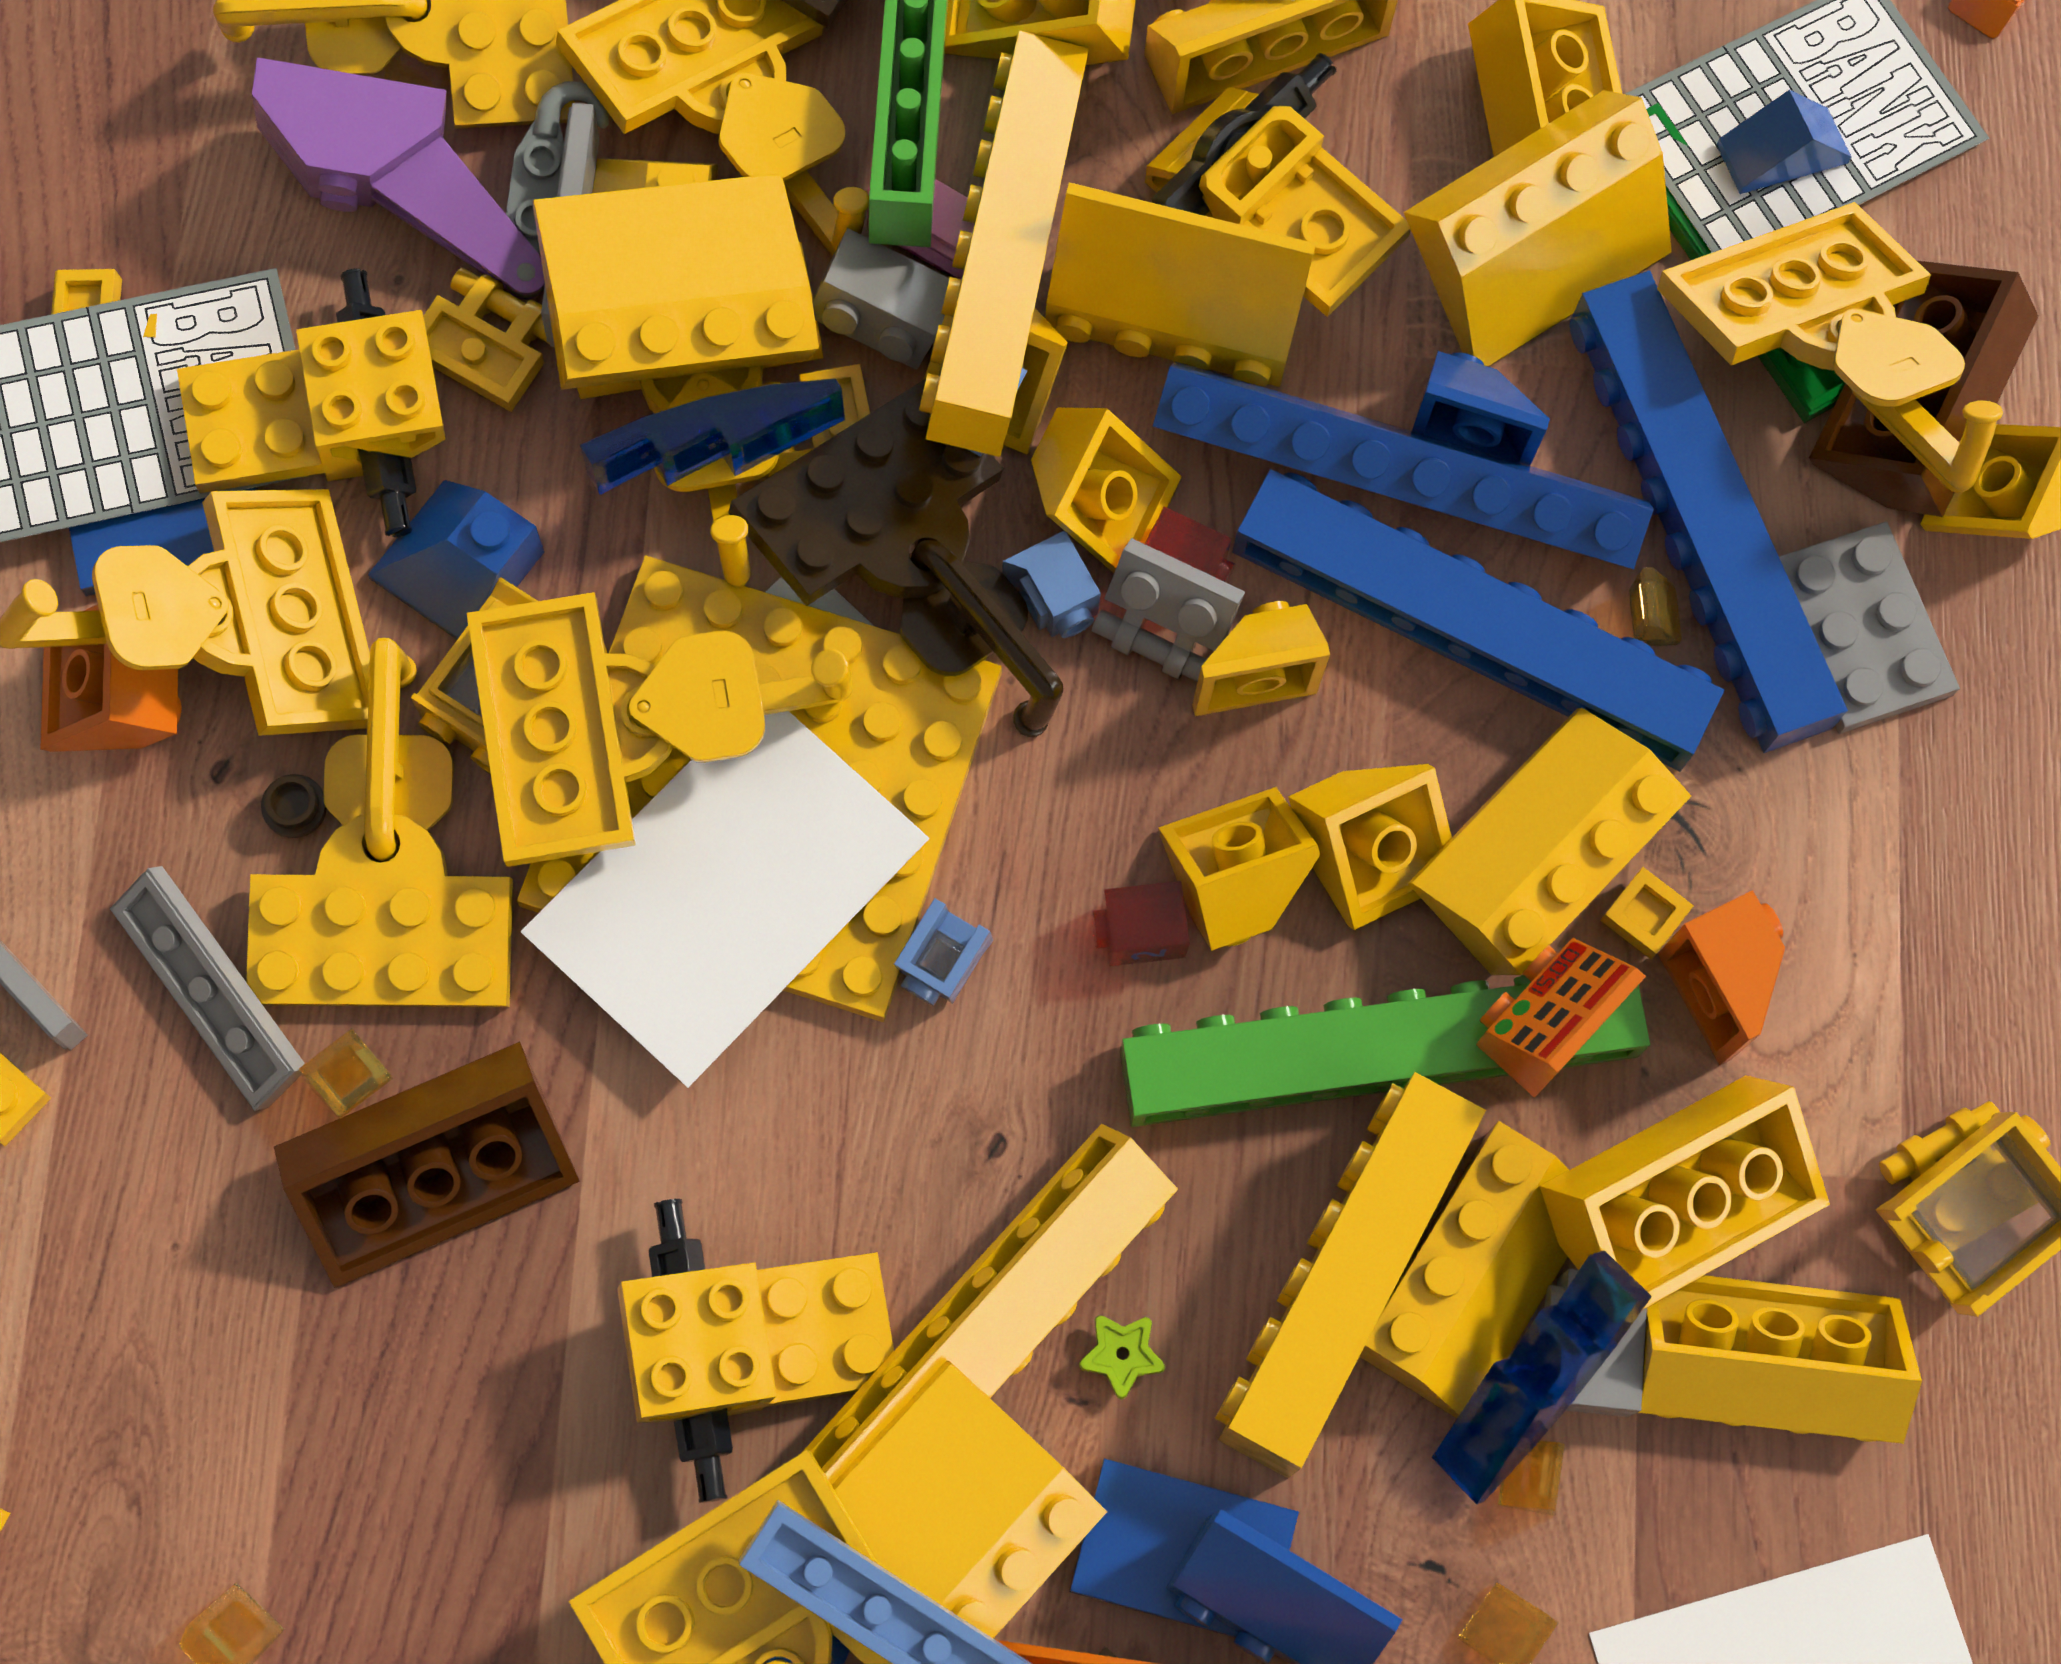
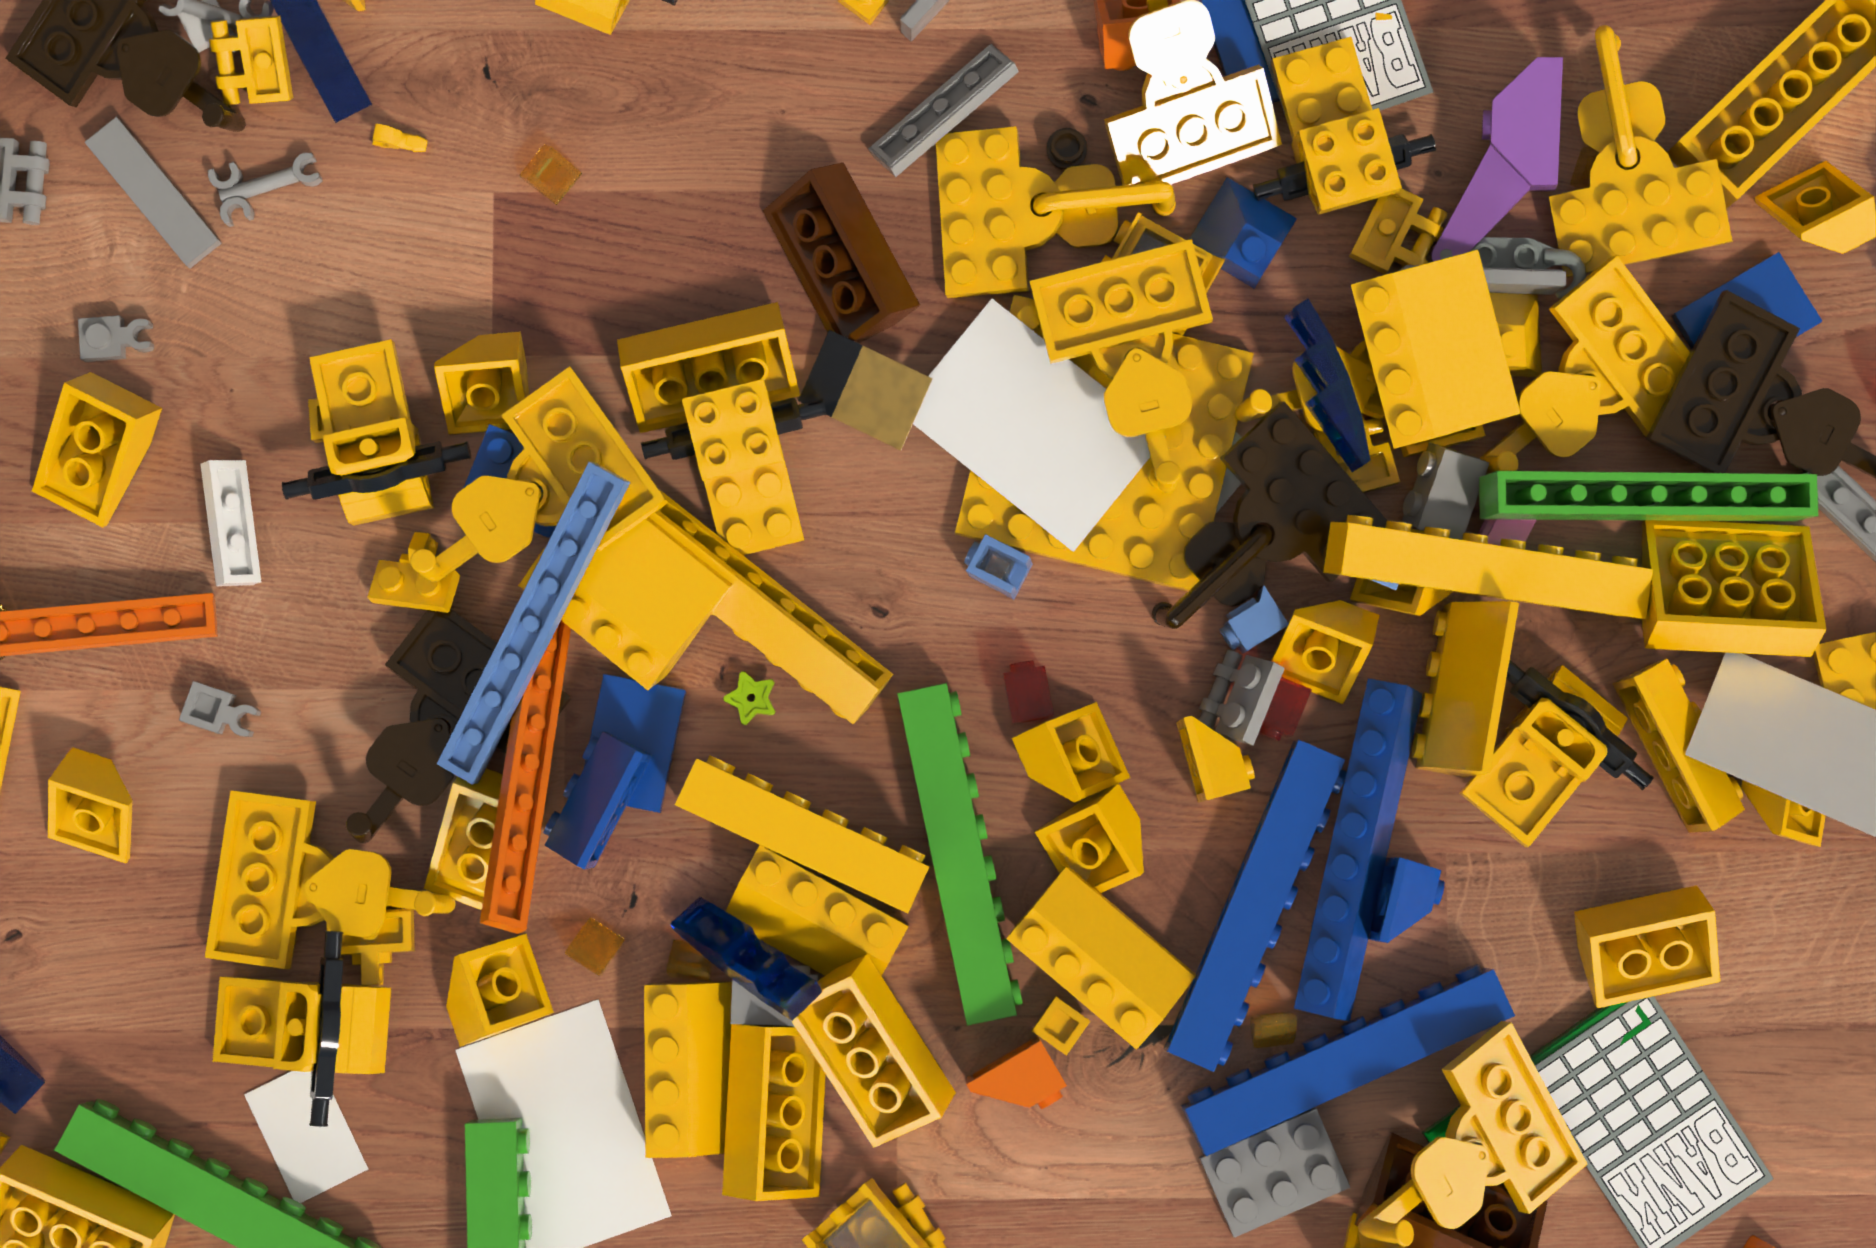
camera: 90 degrees right, 10 degrees up
clear yellow slope [299,1028,393,1119] -> none
yellow slope [1403,90,1672,366] -> none
orange slope [1476,938,1646,1098] -> none
blue slope [1716,90,1852,194] -> none
none -> yellow slope [617,302,800,433]
none -> yellow slope [644,982,732,1158]
none -> pearl gold sticker [798,330,933,451]

